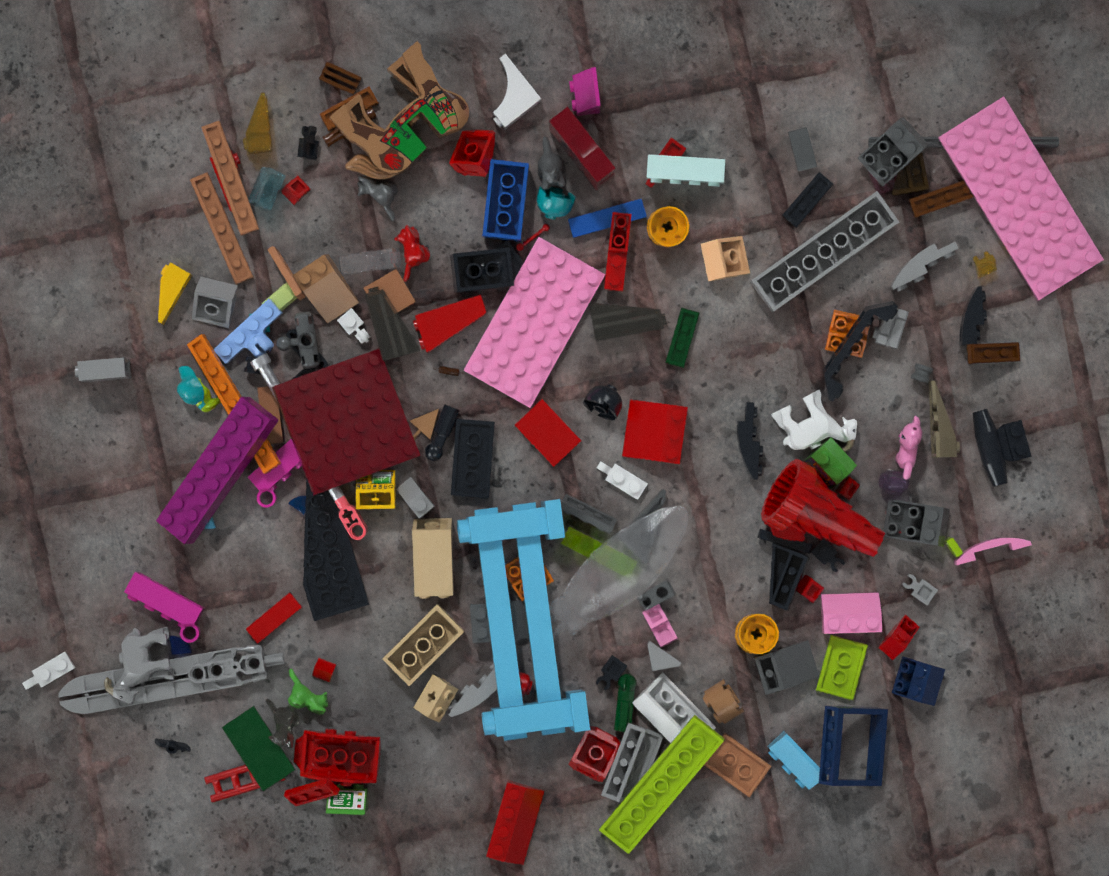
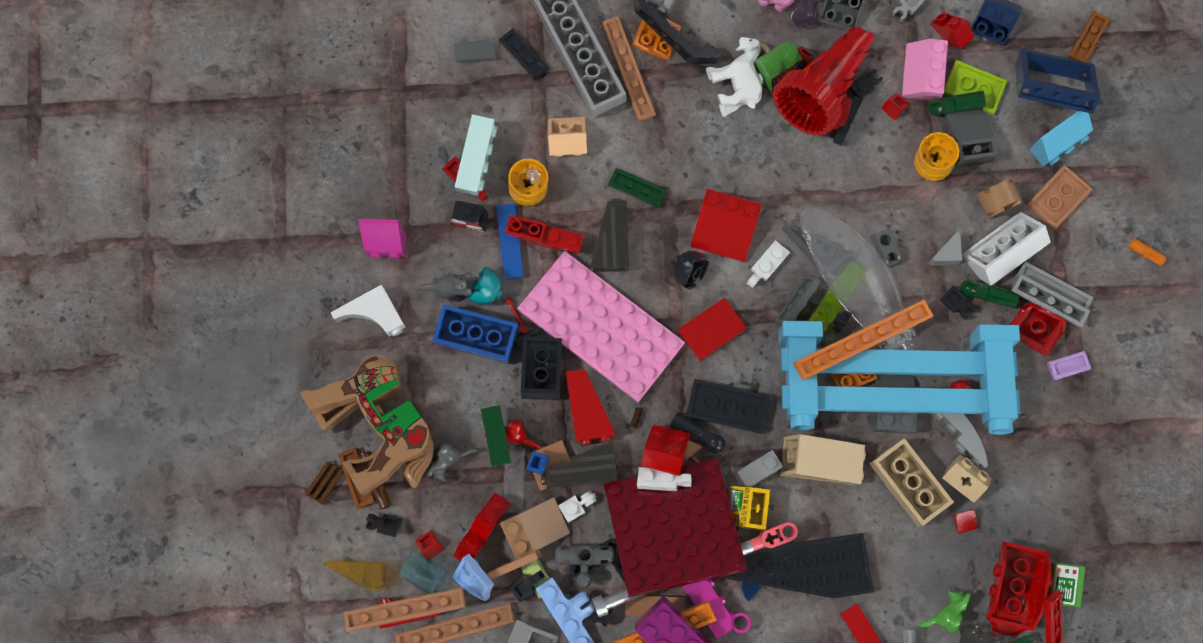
camera: 85 degrees left, 10 degrees down
red slope [312,658,337,682] -> none
red slope [449,129,495,178] -> none
red slope [486,780,544,865] -> none
dark red tile [549,106,616,191] -> none
lime plate [599,714,725,854] -> none
bright pink slope [642,604,678,648] -> none
black slope [737,402,763,480] -> none
black wedge [769,543,810,611] -> none
none -> black torso [450,200,489,232]
none -> red arch [453,492,511,561]
none -> light blue plate [453,554,494,601]
none -> dark green tile [481,405,511,467]
none -> black plate [508,570,545,602]
none -> clear plate [525,165,541,185]
none -> blue slope [526,451,549,475]
none -> nougat tile [601,16,656,123]
none -> white plate [637,467,692,491]
none -> red brick [641,424,691,476]
none -> orange plate [793,300,933,381]
none -> black plate [832,310,852,333]
none -> dark green piece [928,90,986,116]
none -> red slope [952,509,977,534]
none -> lavender tile [1047,351,1091,381]
none -> dark orange tile [1067,11,1110,62]
none -> orange axle [1127,237,1166,266]

